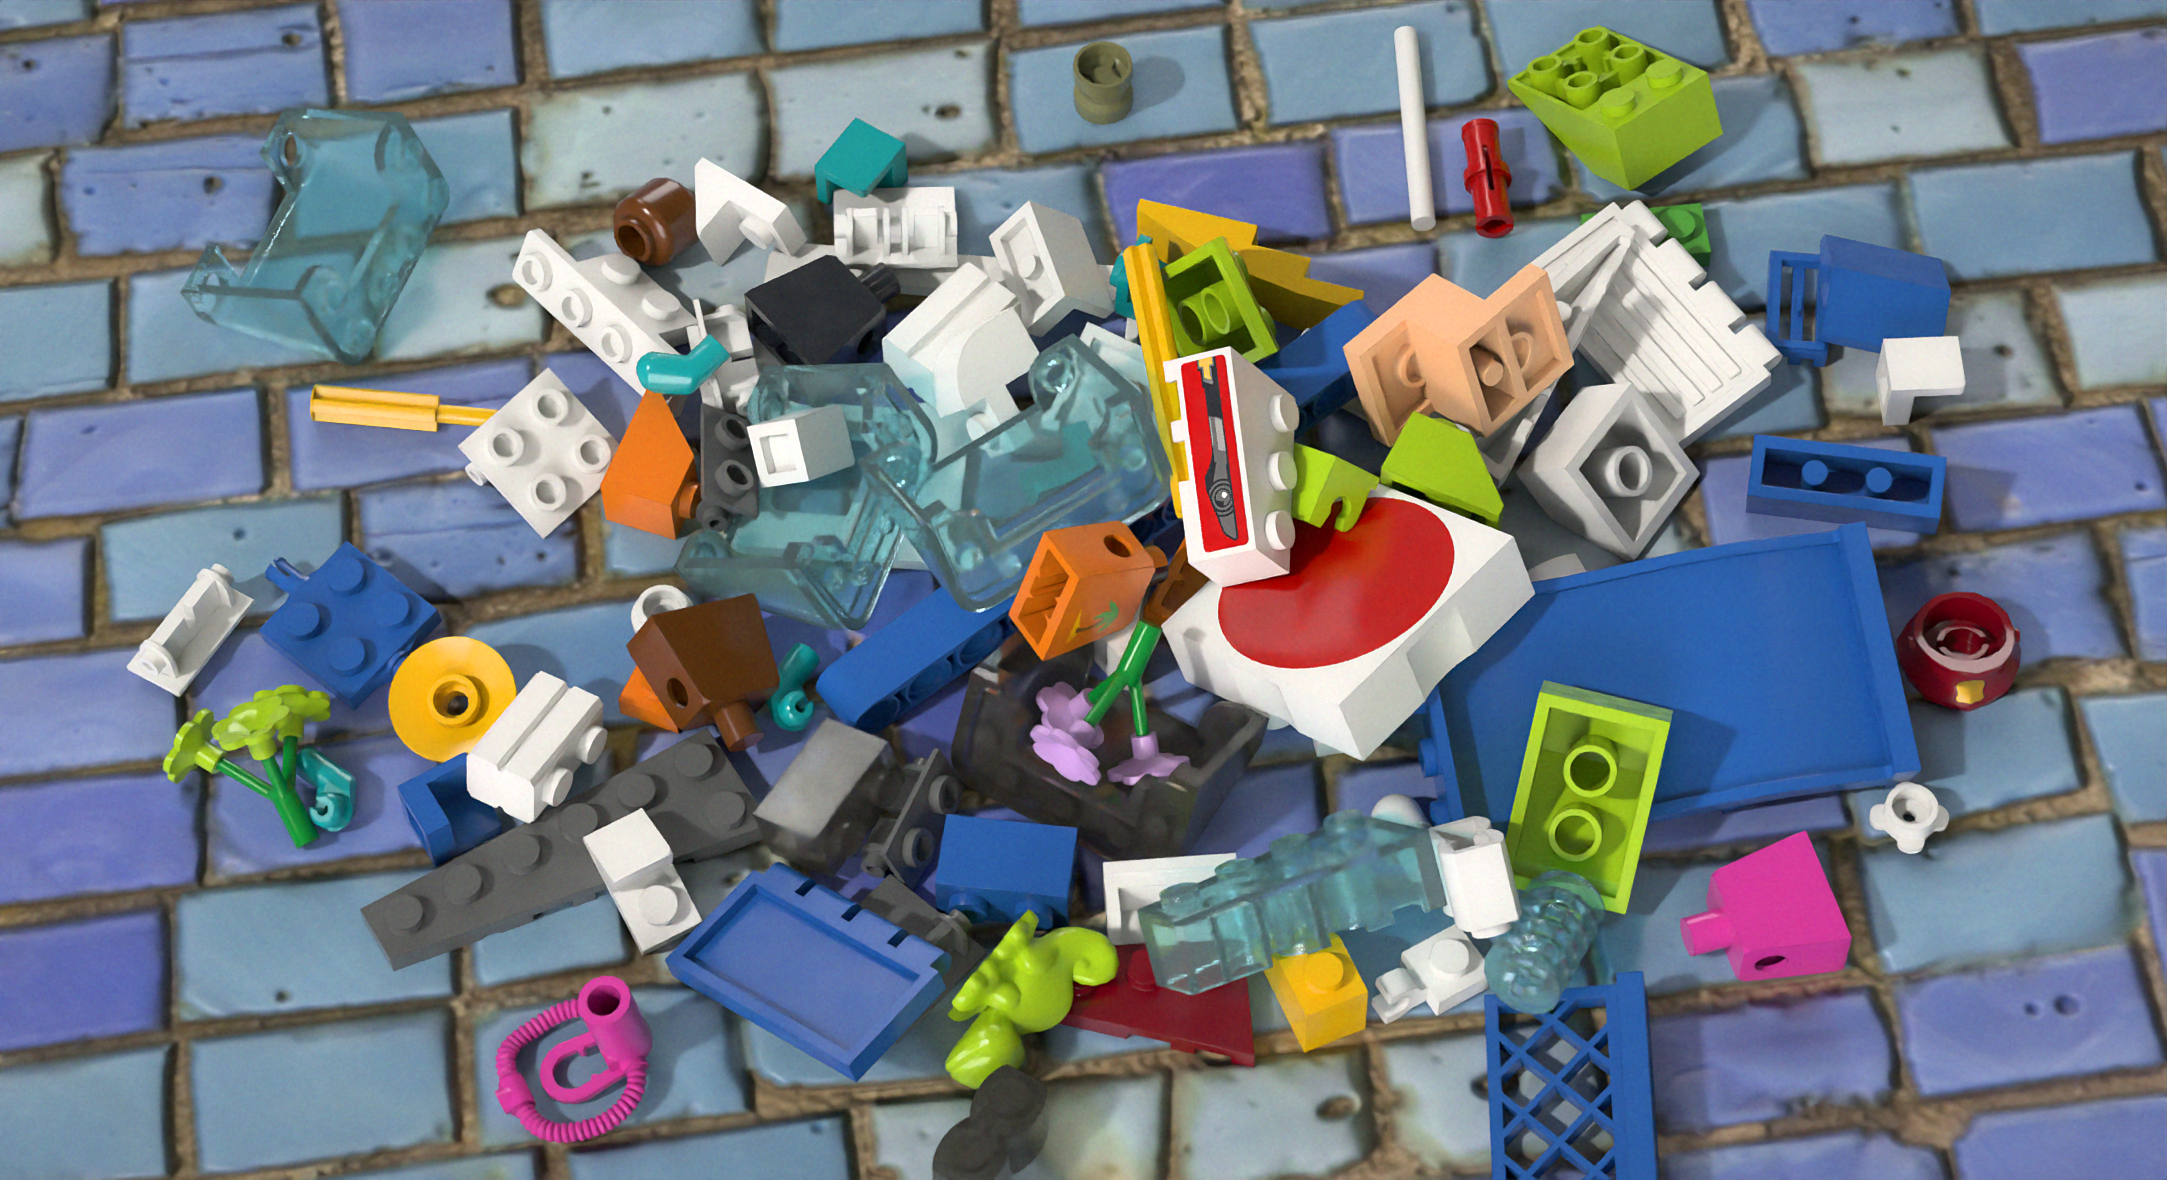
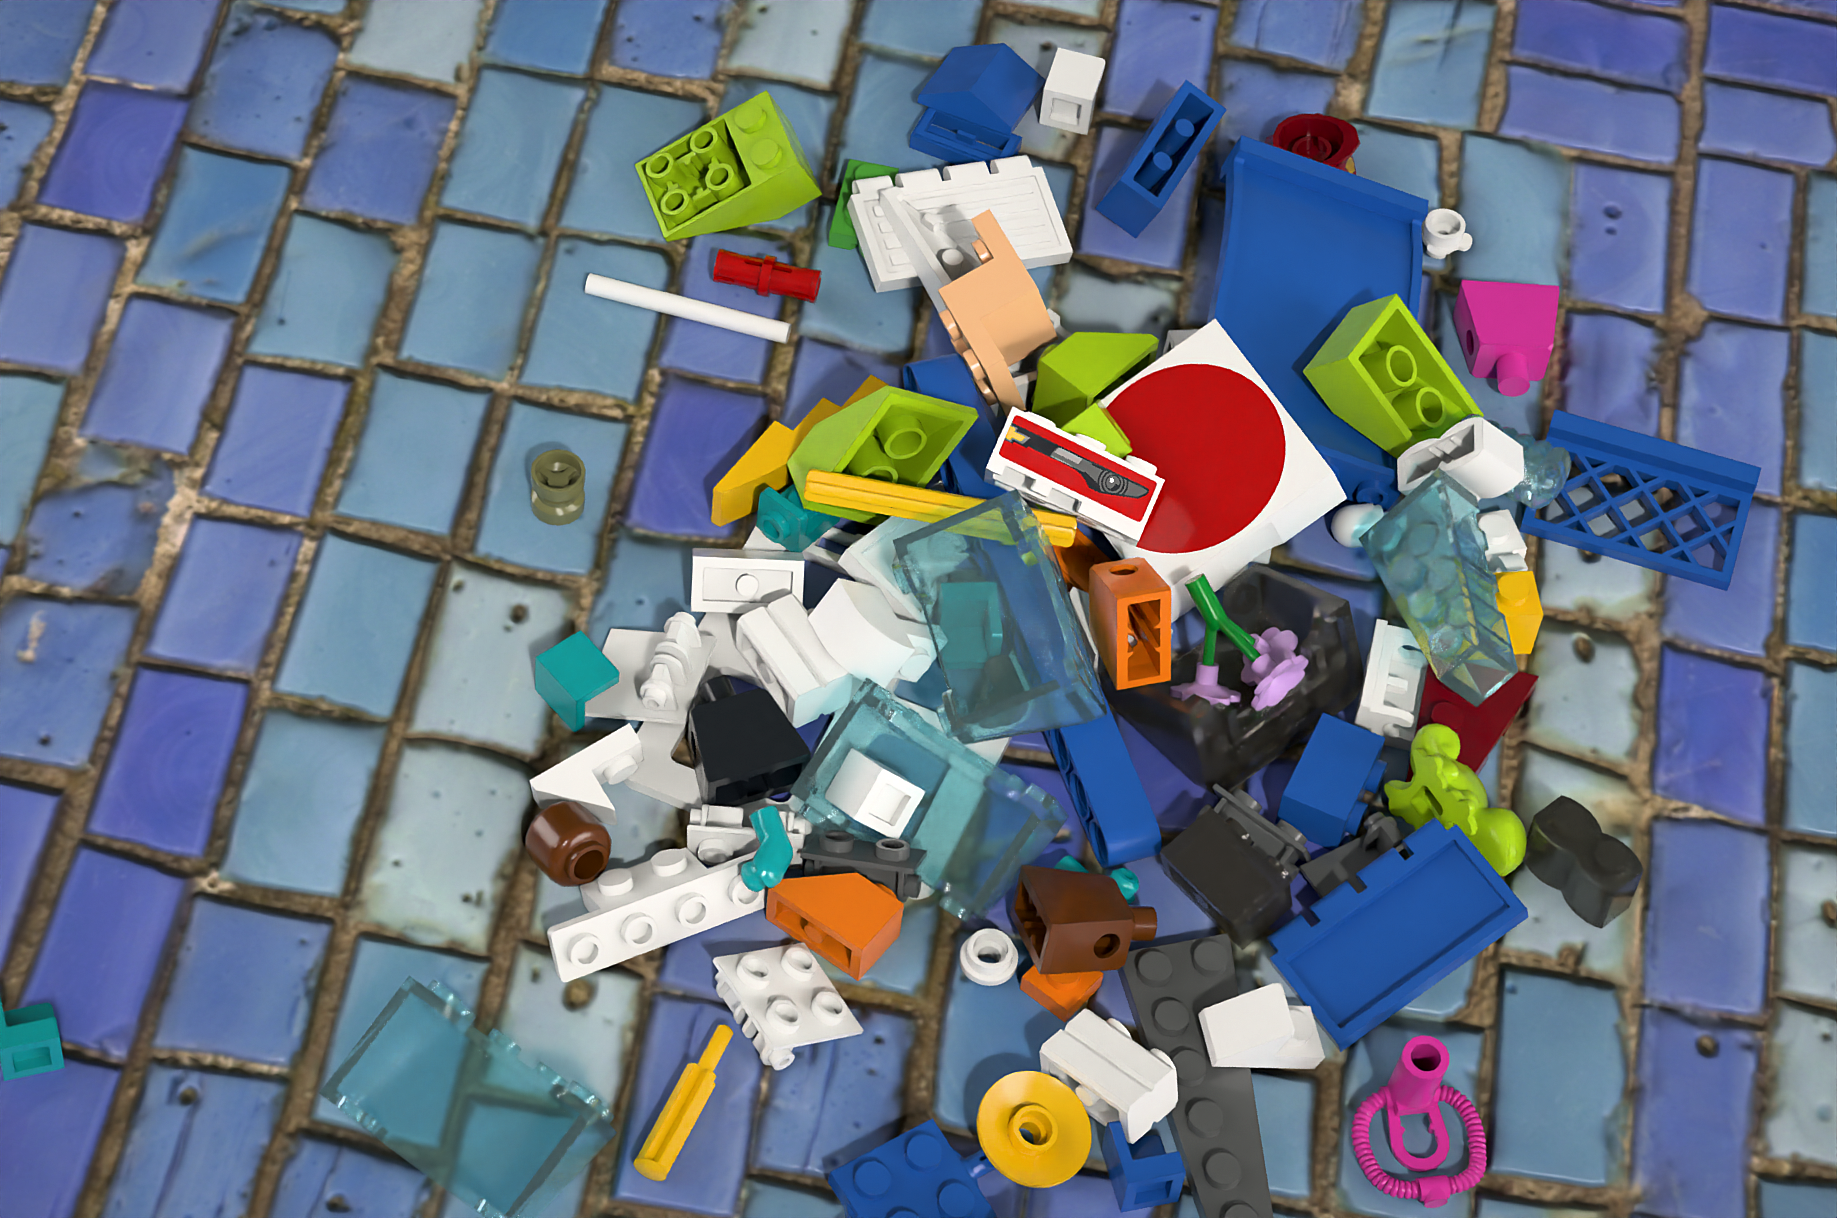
camera: 80 degrees left, 5 degrees down
white slope [1516,382,1700,561] -> none

